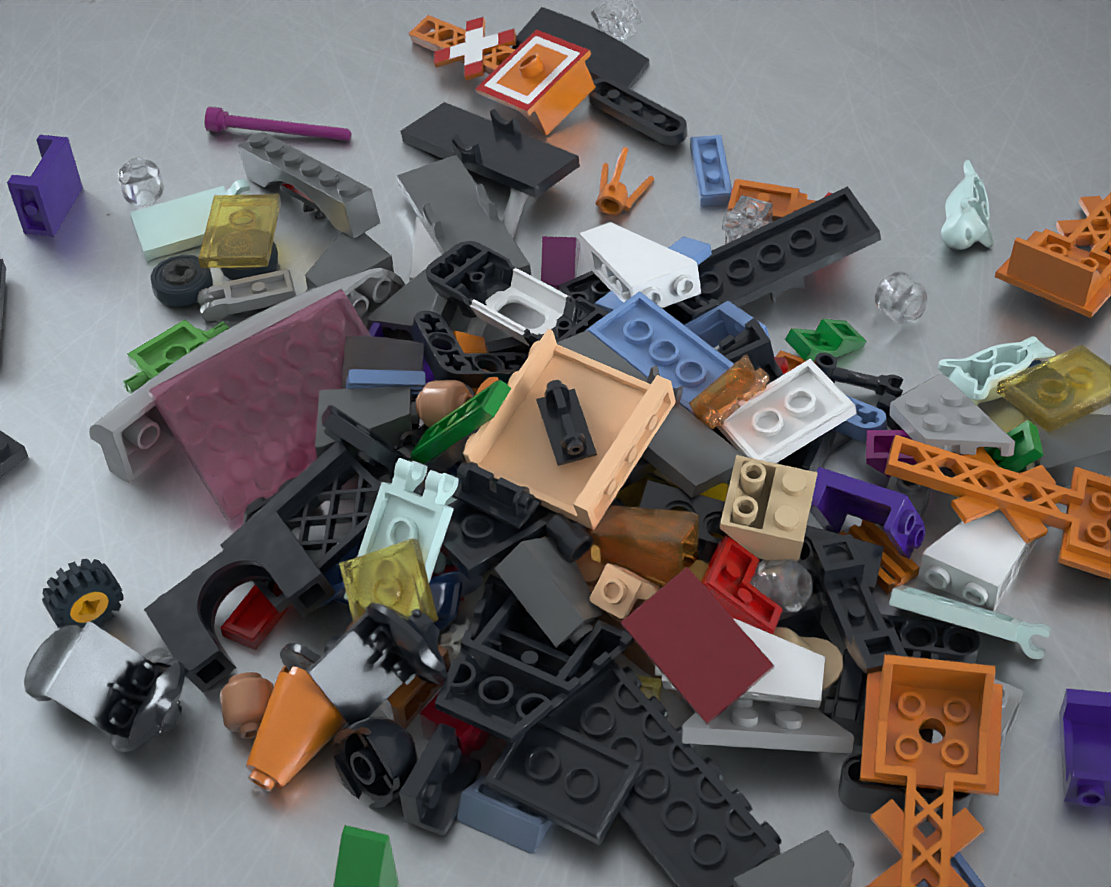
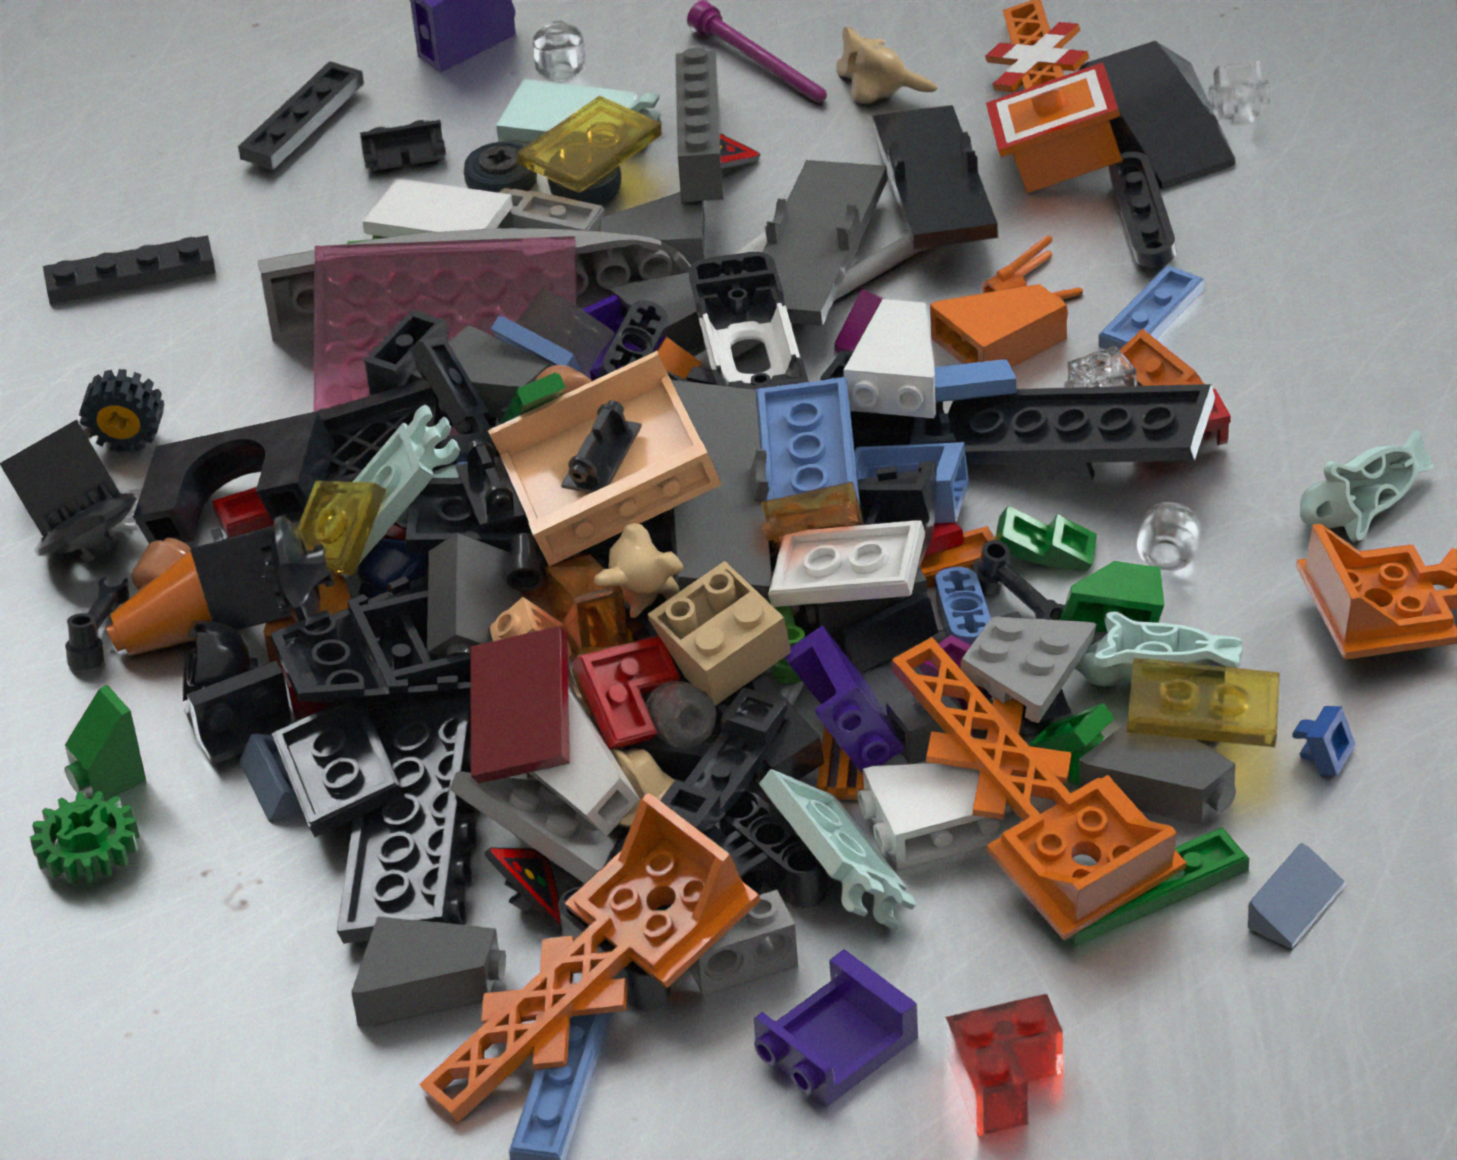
camera: 40 degrees right, 5 degrees down
none -> black brick [65,576,130,670]
none -> black hinge [360,120,446,171]
none -> white tile [362,179,512,237]
none -> black brick [364,310,449,395]
none -> black piece [484,847,562,932]
none -> tan animal [594,523,684,618]
none -> tan animal [836,26,938,104]
none -> orange slope [930,284,1068,367]
none -> green slope [1060,561,1164,632]

